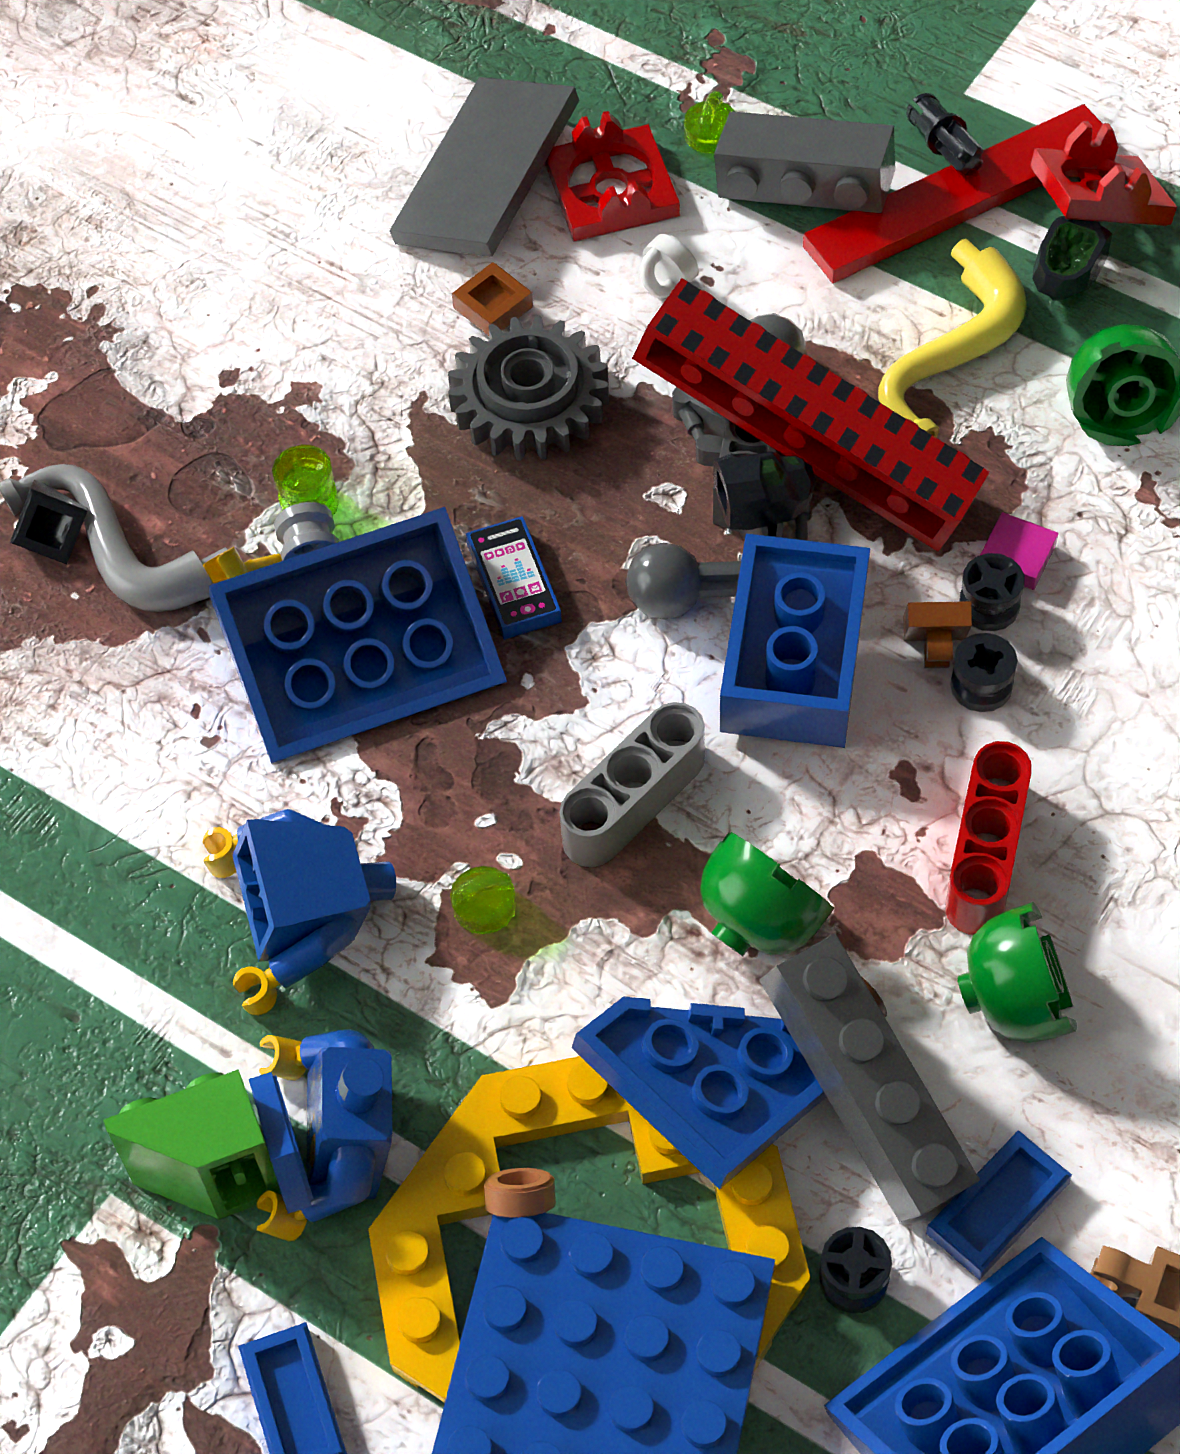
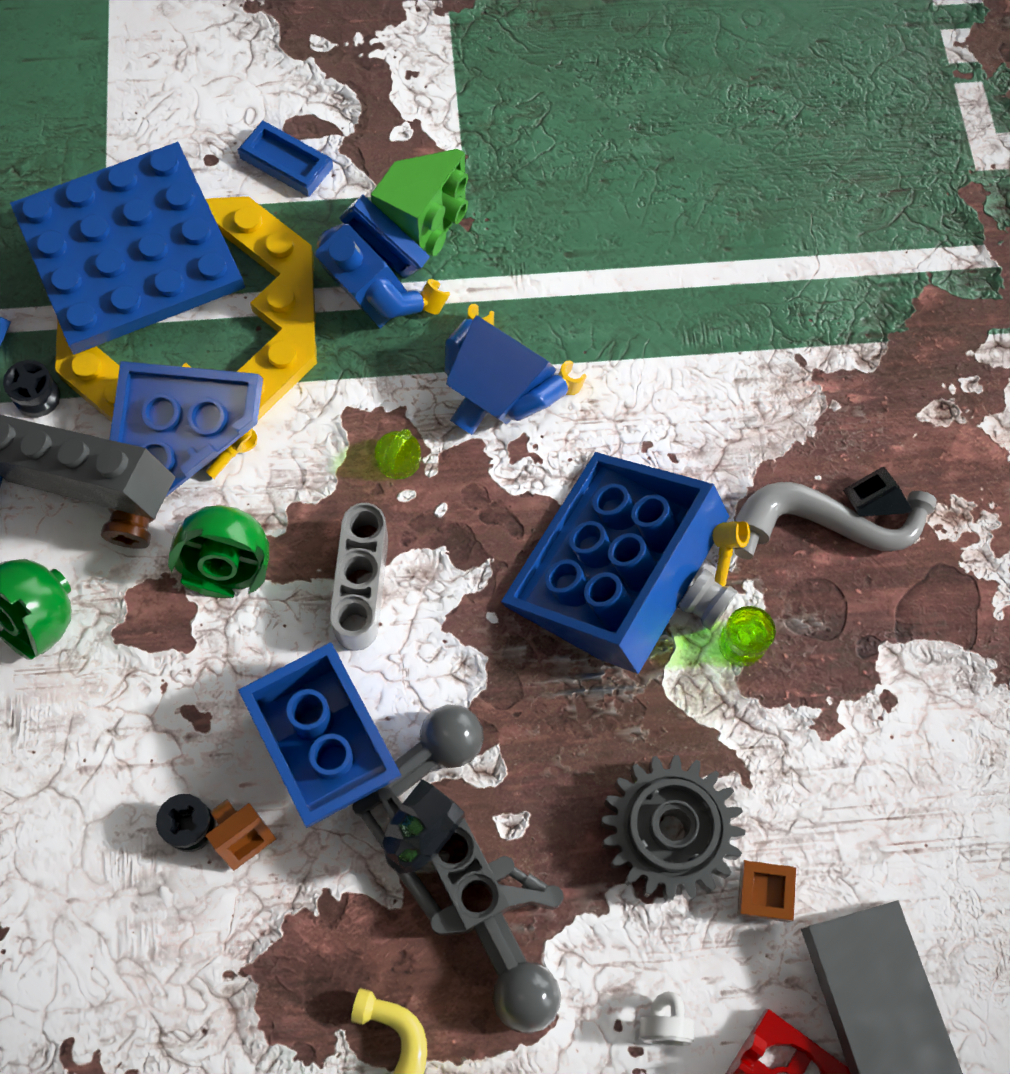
camera: 135 degrees right, 10 degrees up
tile [466,516,562,640] -> none
nougat tile [484,1168,556,1217] -> none
red brick [632,278,990,552] -> none
red beam [945,741,1032,935] -> none
black wheel [959,553,1025,631] -> none
dark pink tile [980,512,1059,590] -> none

